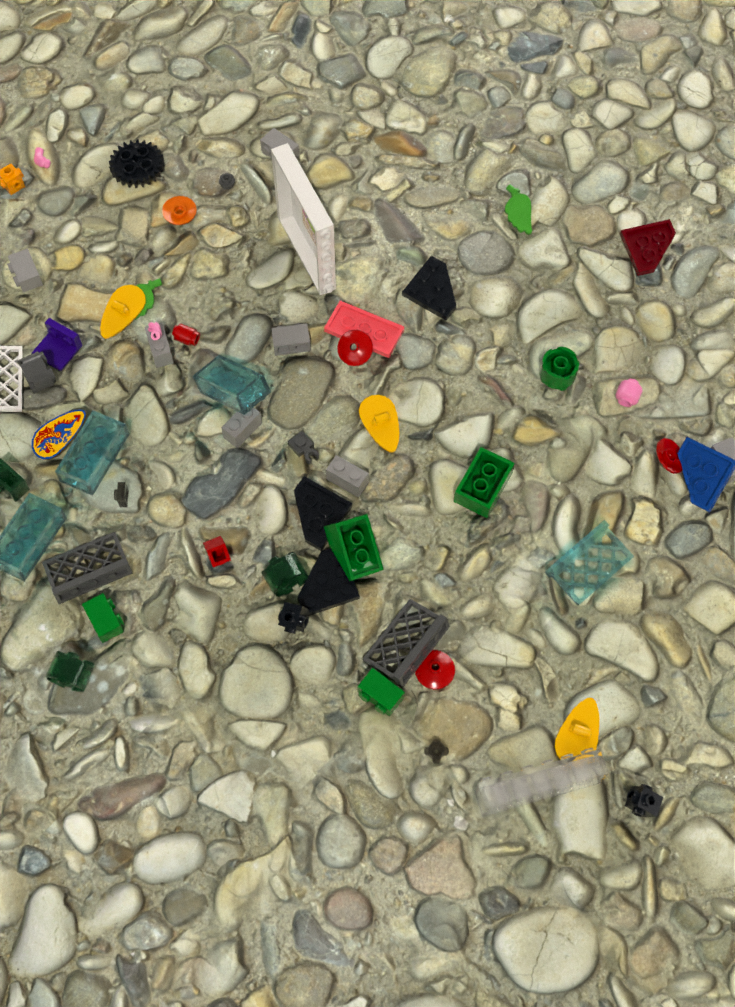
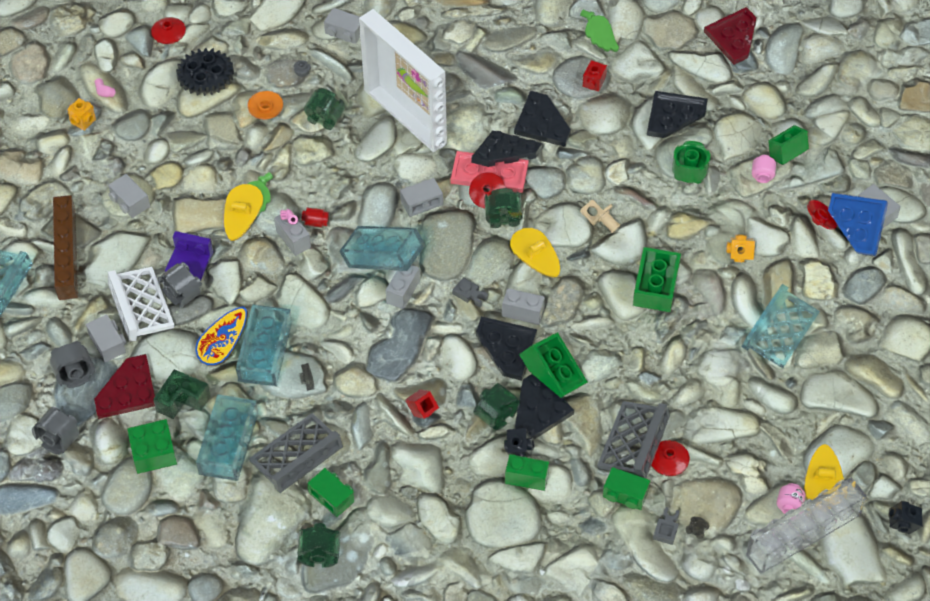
camera: 15 degrees left, 10 degrees down
none -> red dish [151,17,186,44]
none -> clear green brick [304,88,346,130]
none -> black plate [471,130,543,167]
none -> clear green brick [484,188,523,228]
none -> green brick [505,454,549,491]
none -> tan bracket [580,200,621,233]
none -> red brick [582,60,607,92]
none -> black plate [647,91,708,138]
none -> dark grey plate [653,507,679,545]
none -> light orange brick [726,234,755,262]
none -> green brick [768,125,809,165]
none -> bright pink head [776,483,806,515]

